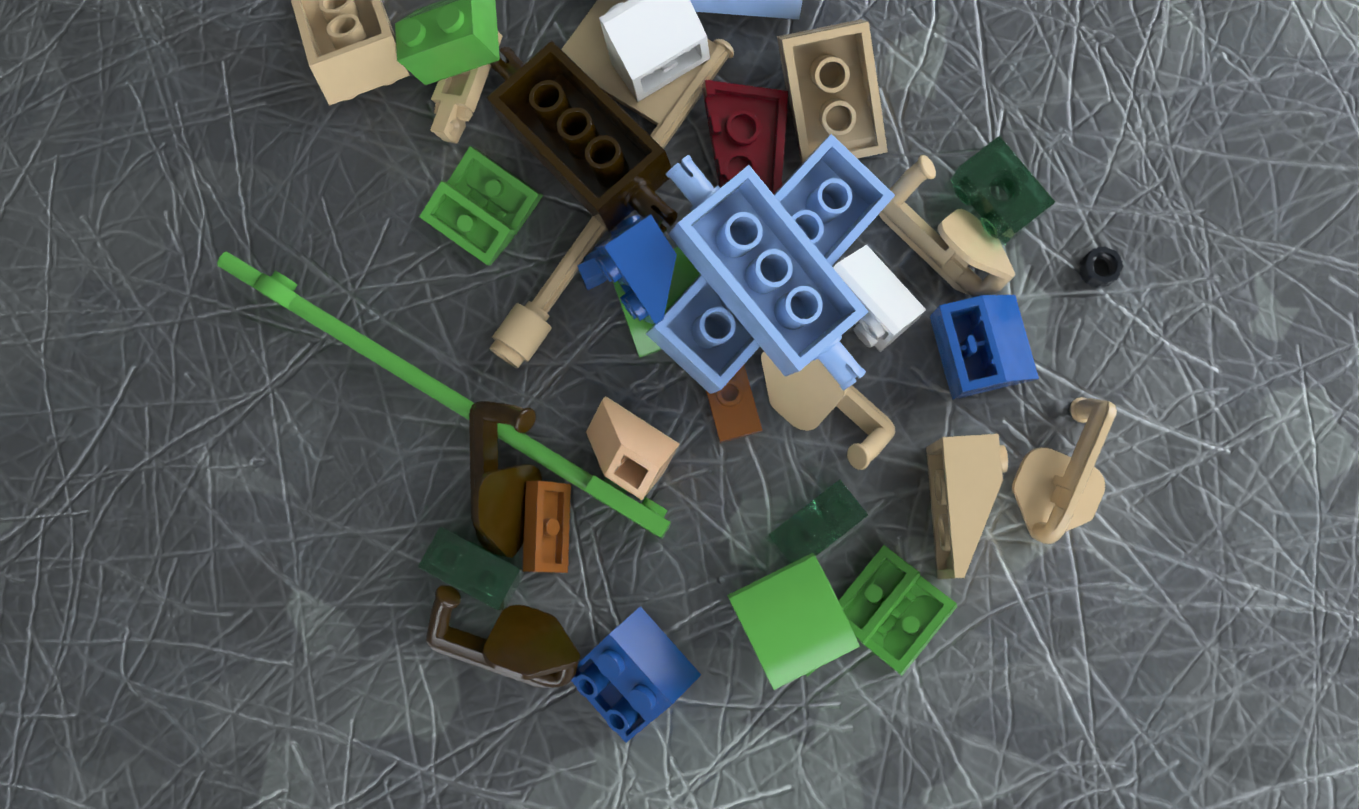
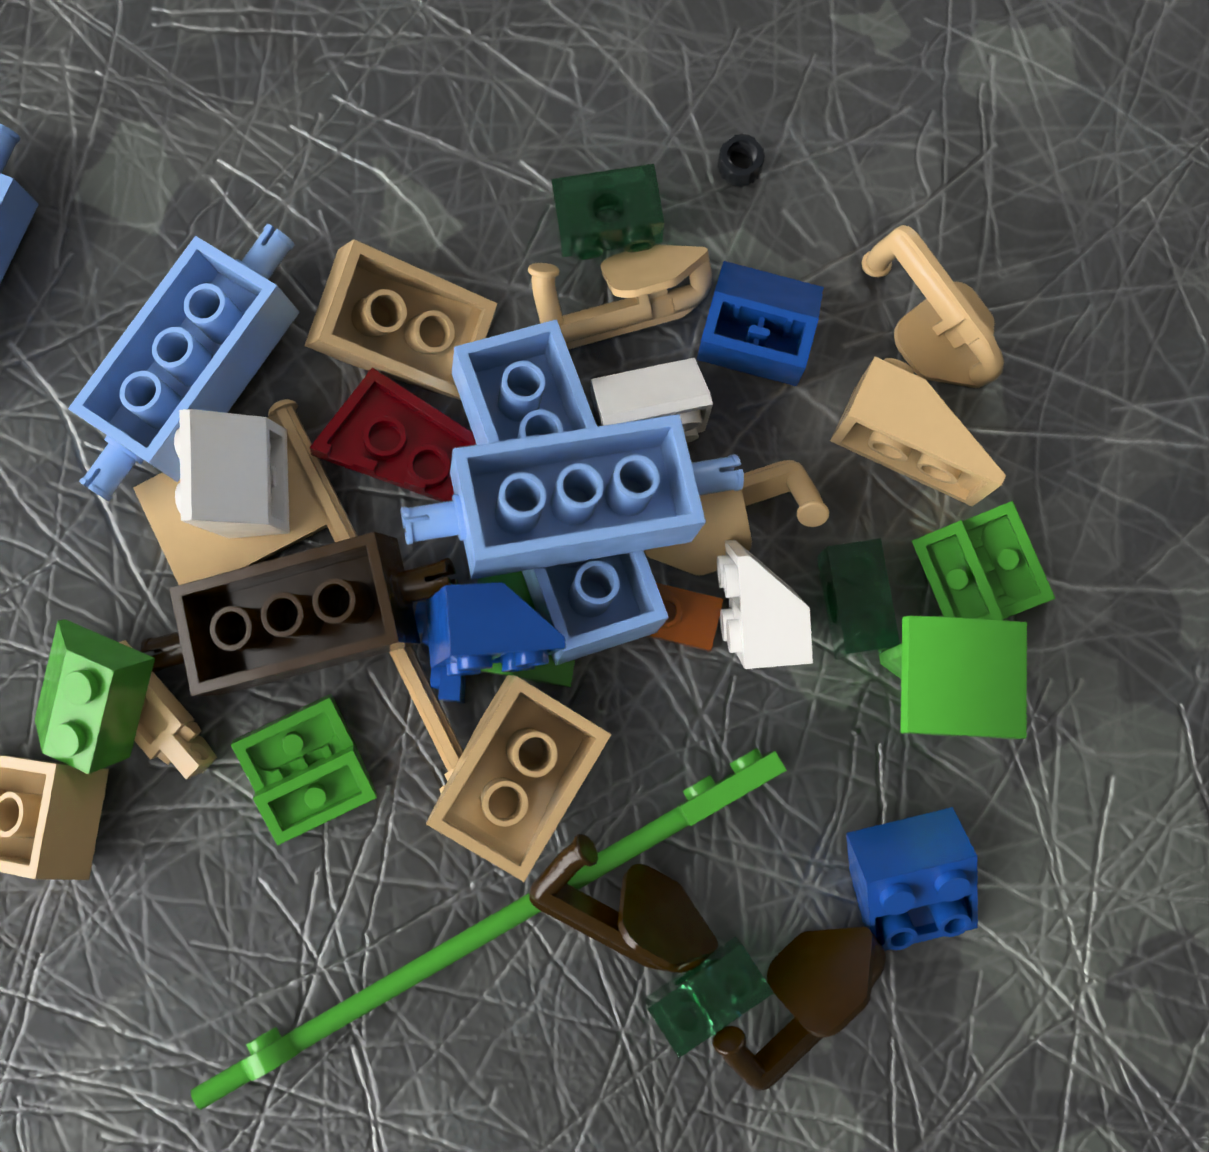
camera: 65 degrees left, 0 degrees up
dark orange plate [523,481,571,573] -> none
light nougat slope [586,396,680,500] -> none
none -> tan slope [426,675,612,882]
none -> white slope [717,540,813,669]

